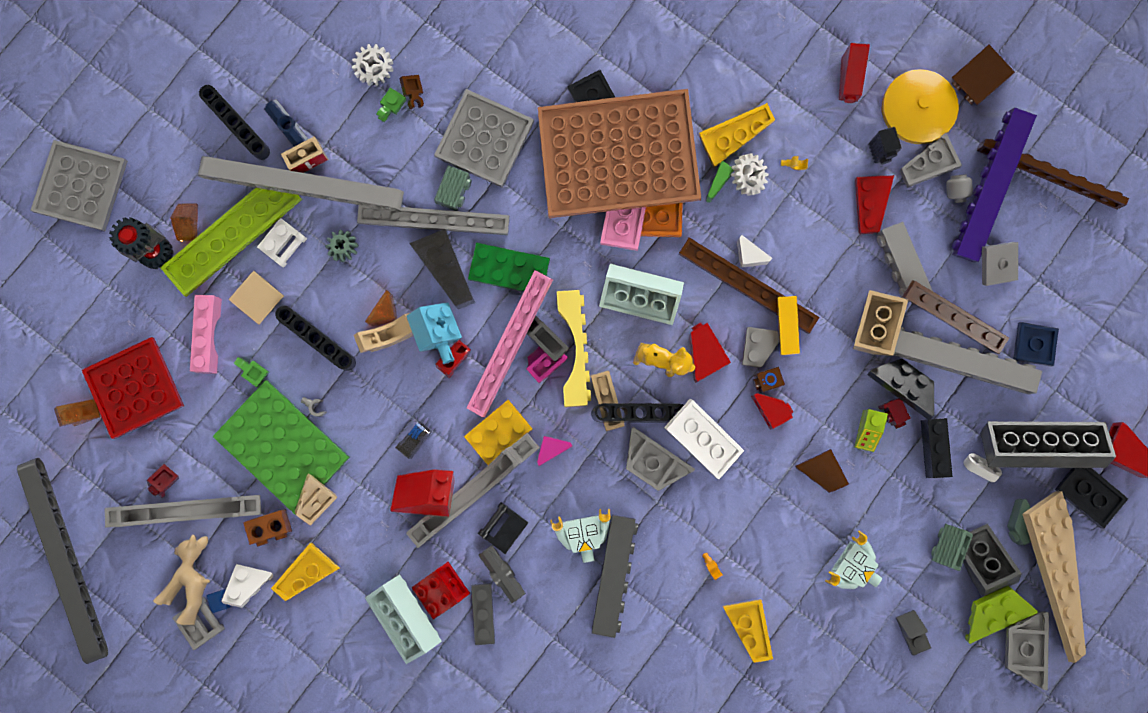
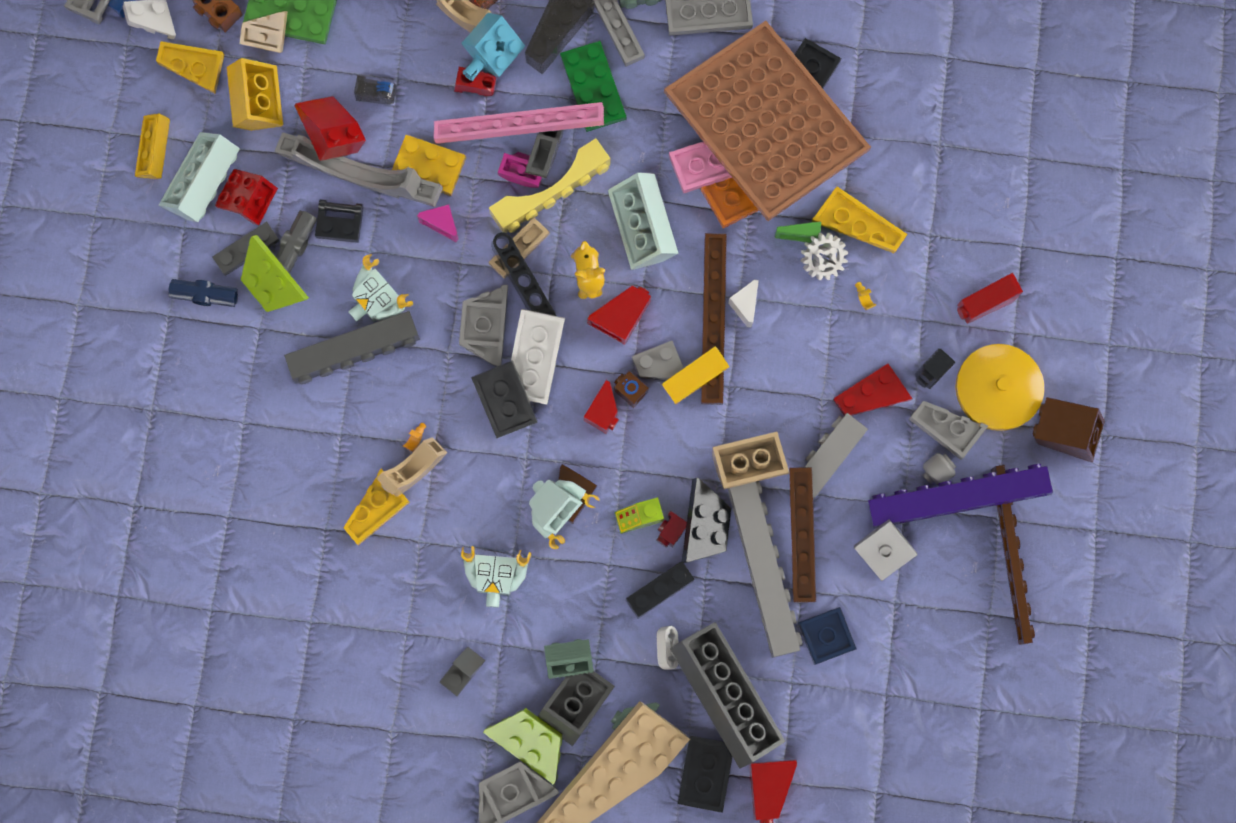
camera: 50 degrees right, 5 degrees down
none -> yellow slope [135,113,170,179]
none -> dark blue piece [168,279,238,307]
none -> yellow slope [227,58,283,131]
none -> lime wing [241,235,309,312]
none -> tan arch [377,437,447,497]
none -> black plate [471,360,538,438]
none -> light aqua torso [529,480,600,549]

